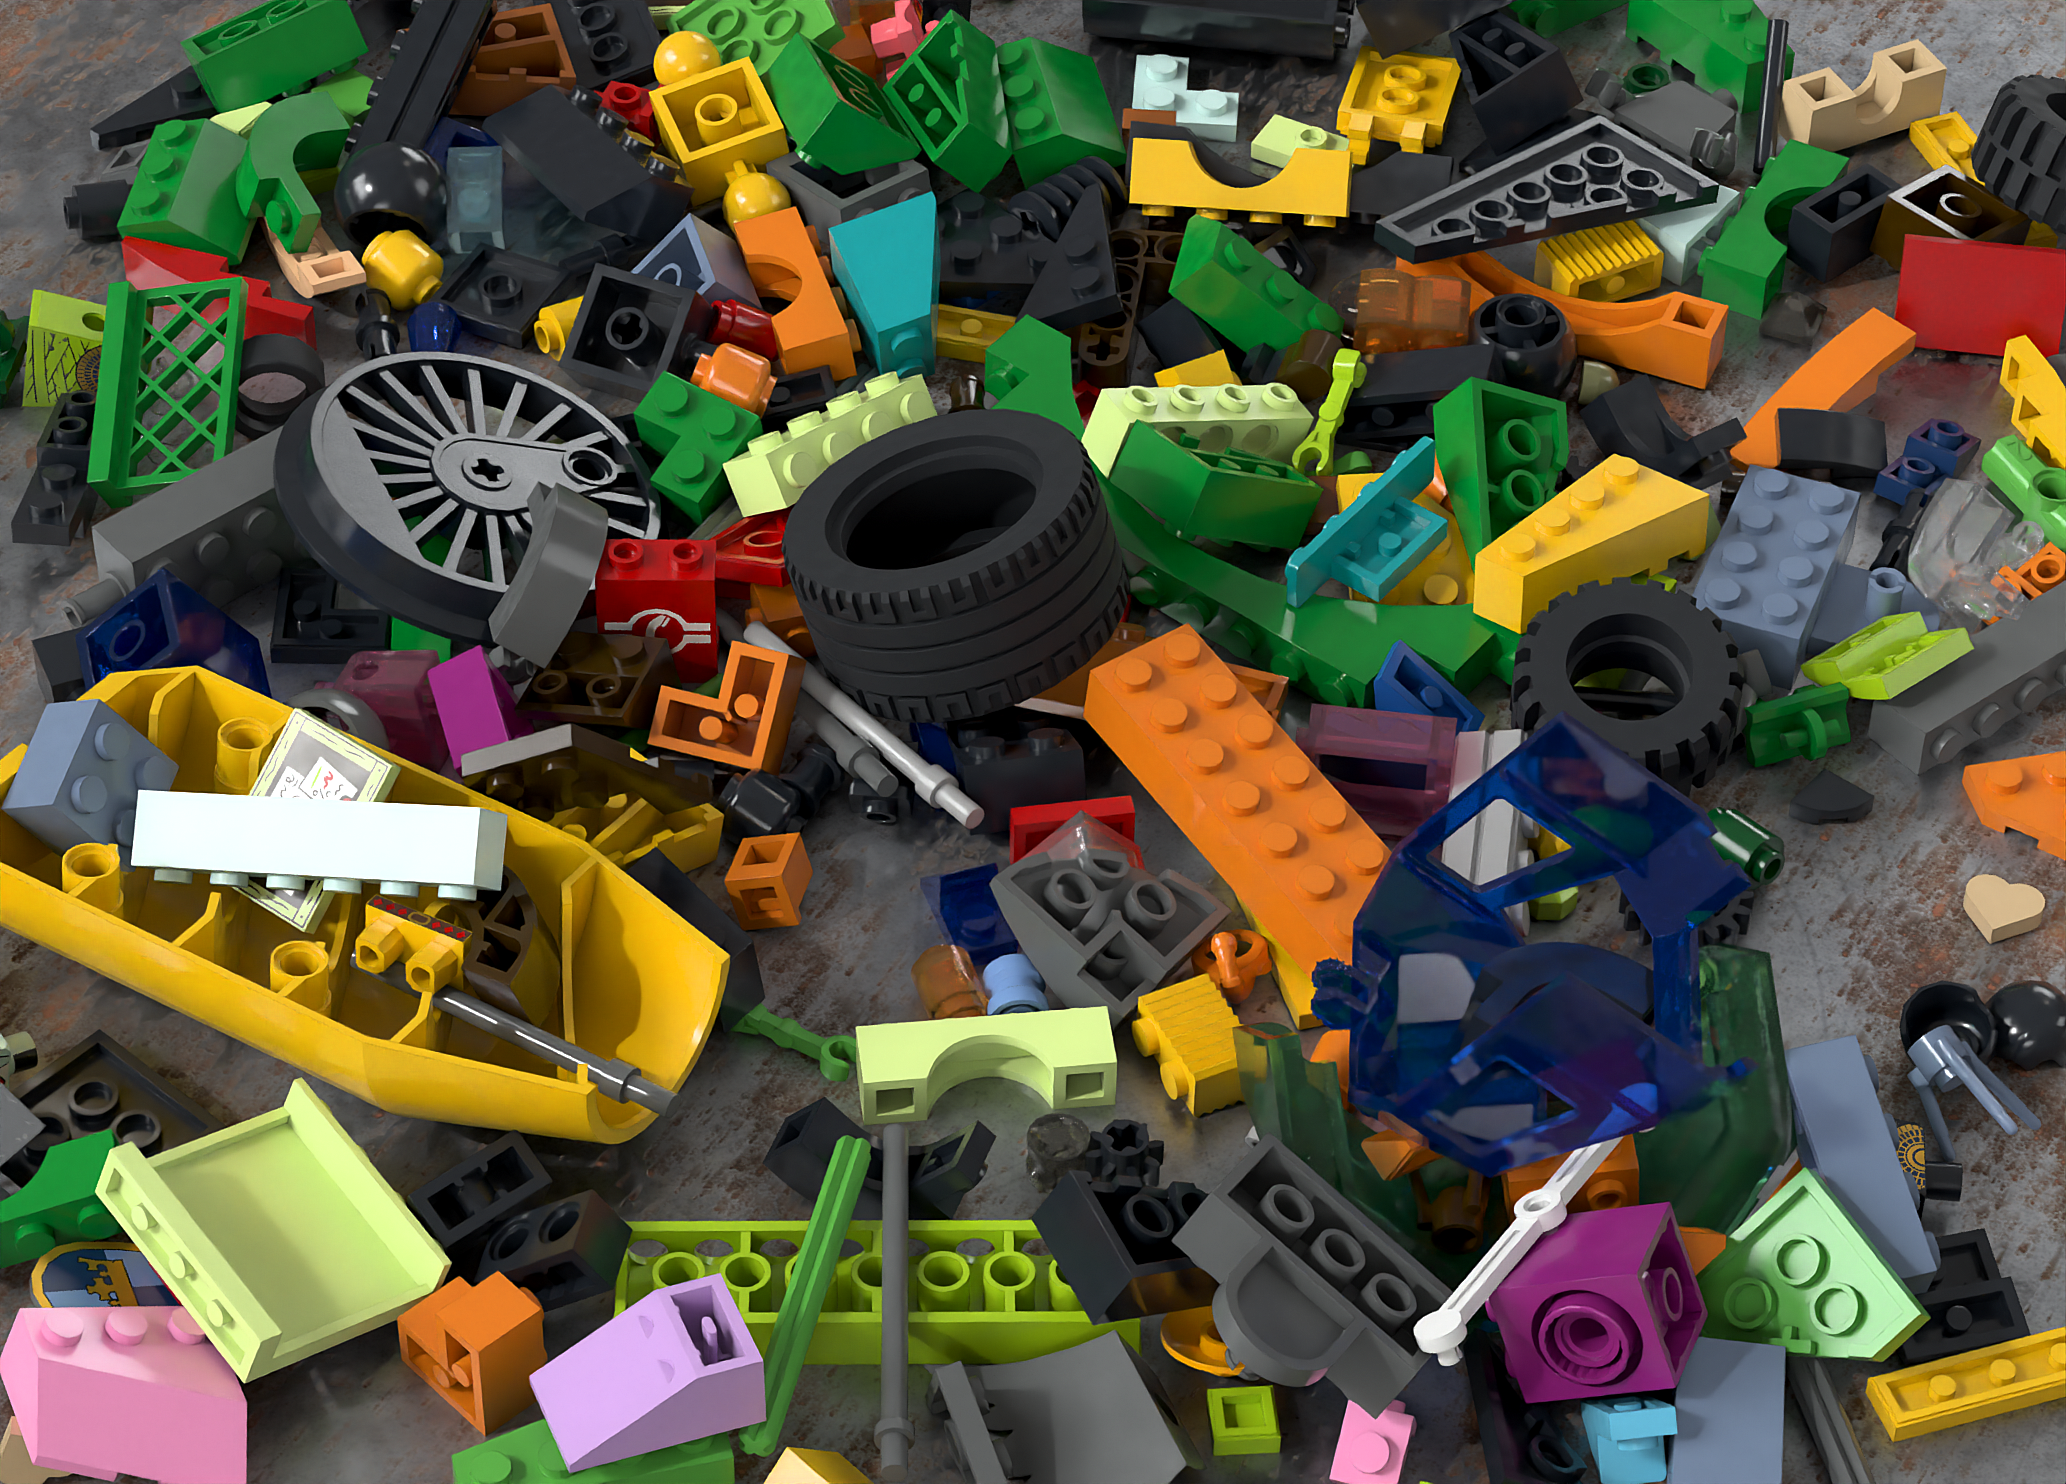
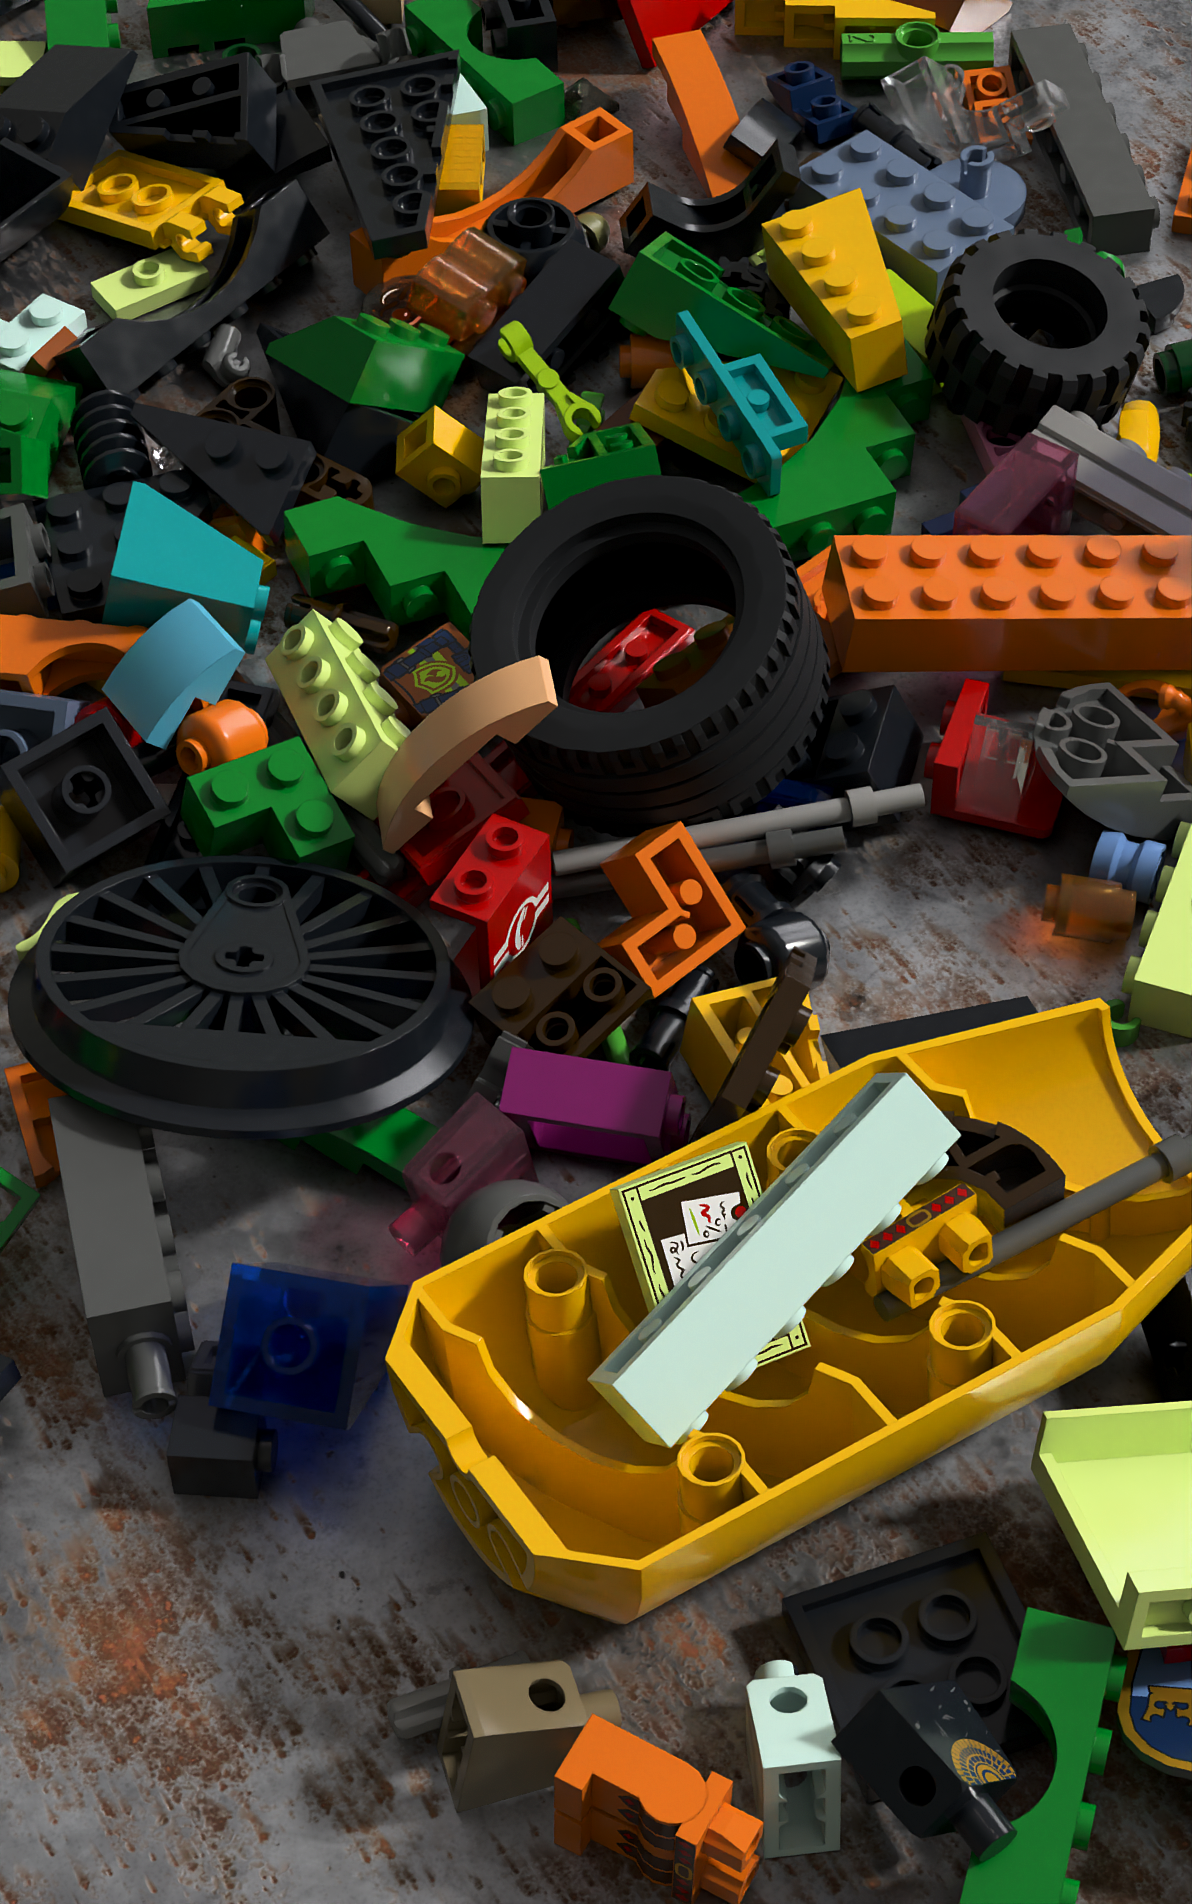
camera: 60 degrees left, 5 degrees up
sand blue brick [1,699,180,872] -> none
black tile [270,568,392,665] -> none
dark grey arch [488,481,608,669] -> none
orange brick [724,832,813,931] -> none
clear blue slope [920,862,1018,971] -> none
yellow arch [1129,138,1353,227] -> none
dark brown leg [1237,329,1345,405] -> none
blue slope [1374,639,1485,764] -> none
lime slope [1800,611,1974,700] -> none
none -> medium azure slope [102,598,246,749]
none -> light nougat slope [376,655,558,854]

